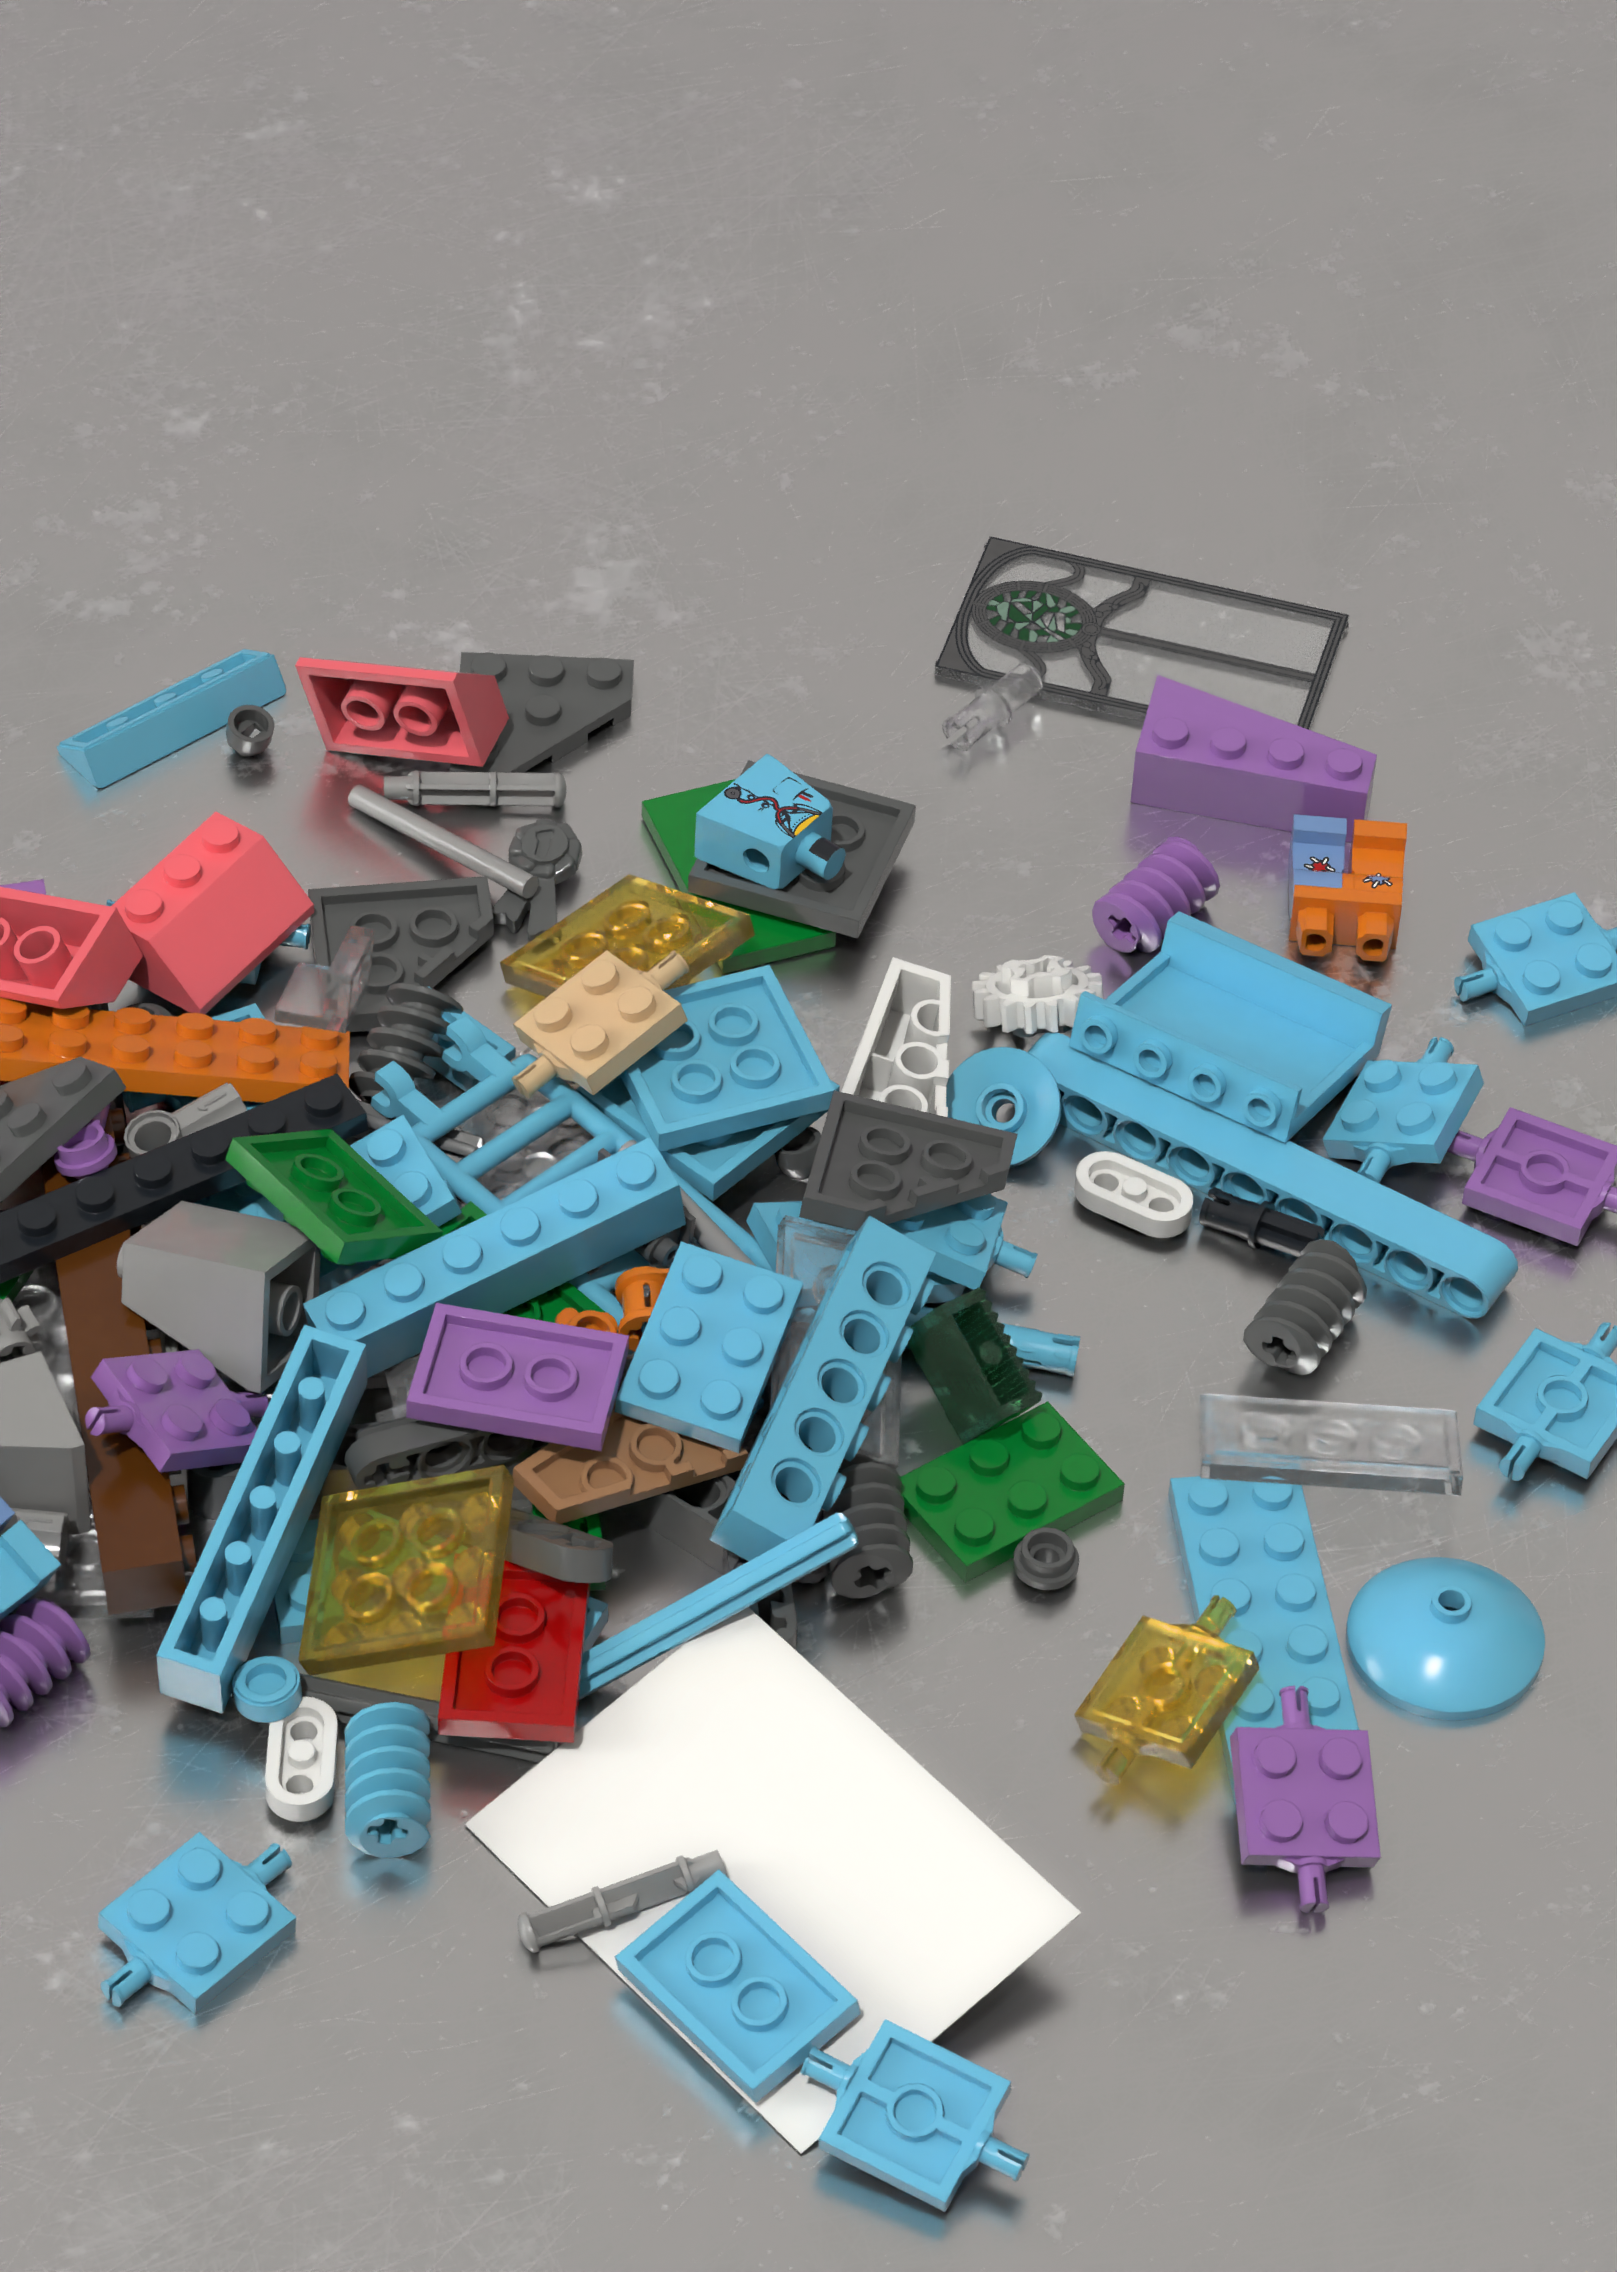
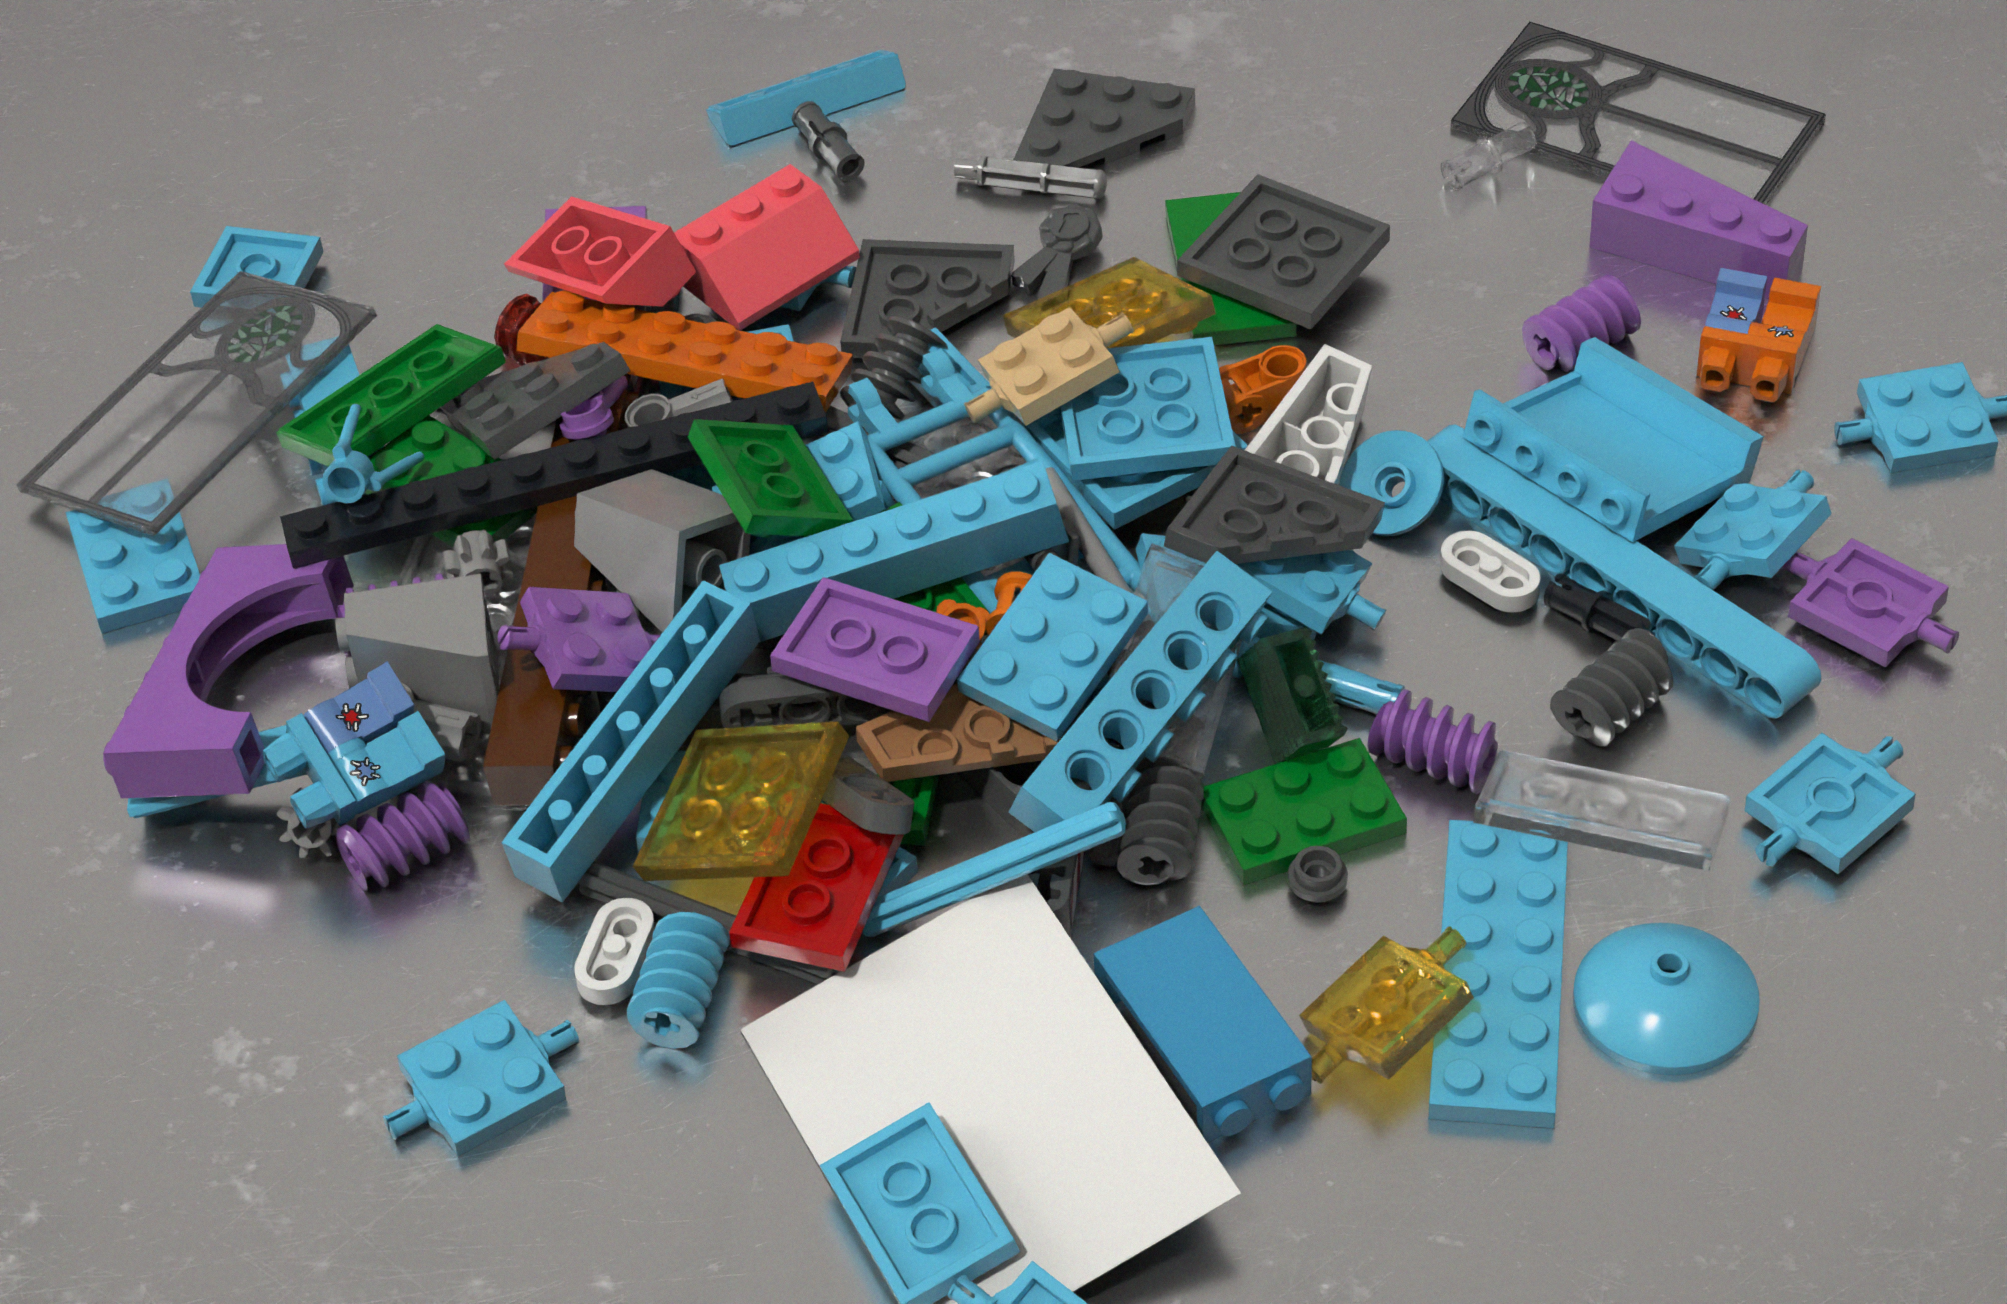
camera: 20 degrees right, 0 degrees up
dark grey hinge [226,705,275,757] -> none
medium azure tile [232,1656,302,1723] -> none
clear panel [274,925,375,1033] -> none
coral slope [295,657,509,767] -> none
light grey bar [348,785,539,899] -> none
light grey piece [517,1850,727,1953] -> none
medium azure torso [694,754,846,890] -> none
white gear [972,955,1104,1038] -> none
medium lavender plate [1230,1686,1381,1913] -> none
none -> dark grey pin [792,101,865,181]
none -> dark azure panel [1093,906,1312,1143]
none -> orange piece [1219,345,1307,434]
none -> medium lavender piece [1367,689,1498,794]

